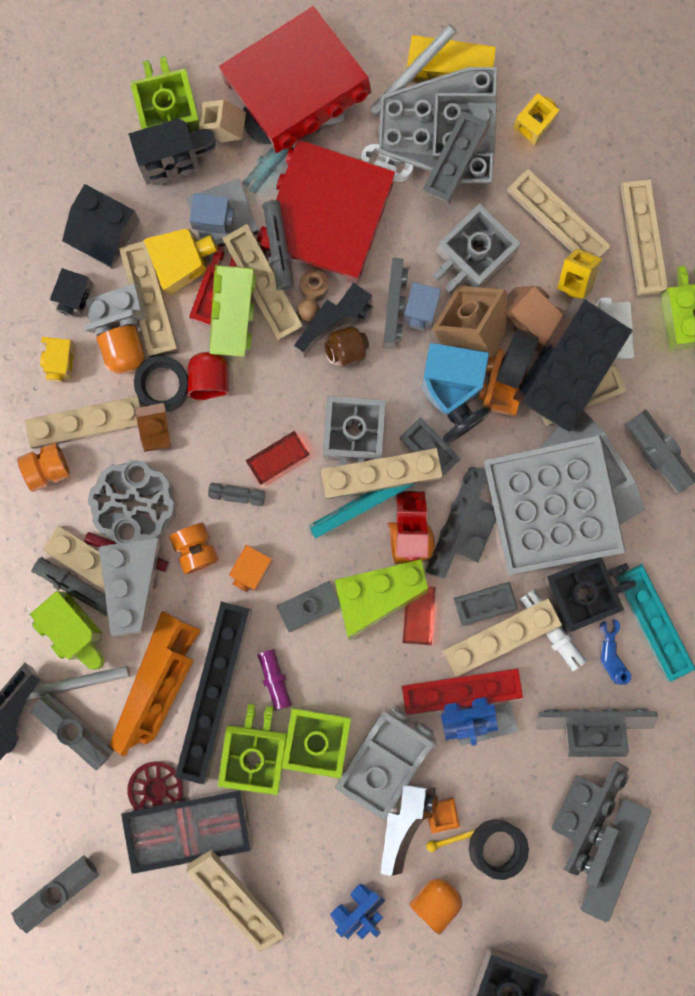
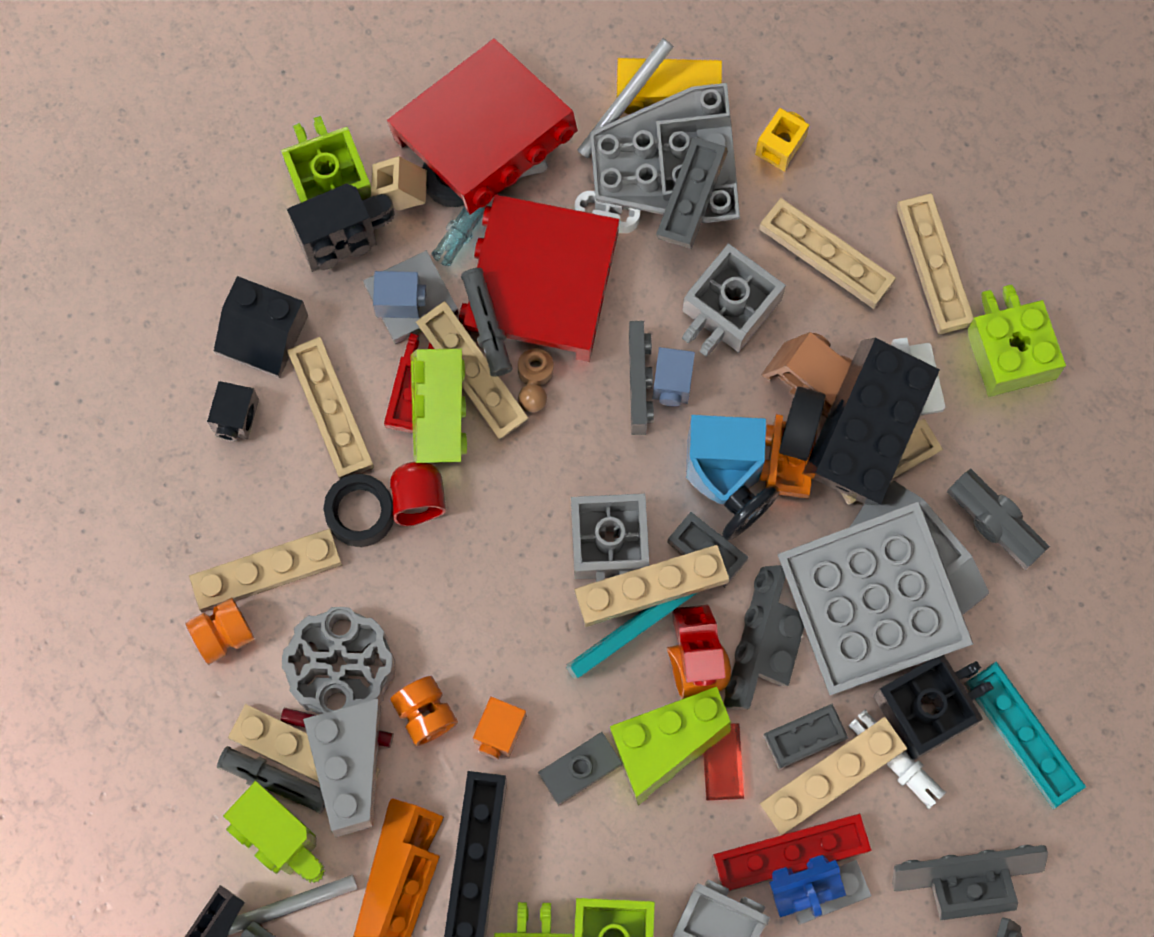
camera: 10 degrees left, 10 degrees down
yellow brick [40,337,76,382] -> none
light grey bracket [83,283,147,336] -> none
orange helmet [96,325,145,374] -> none
dark orange bracket [135,403,172,452] -> none
yellow torso [144,229,218,295] -> none
dark grey axle [208,482,265,506] -> none
clear red tile [245,430,310,485] -> none
magenta pin [257,649,292,711] -> none
black slope [294,282,374,358] -> none
reddish brown head [324,326,369,368] -> none
medium nougat slope [432,286,507,357] -> none
yellow brick [557,248,602,299] -> none
blue arm [600,619,631,685] -> none

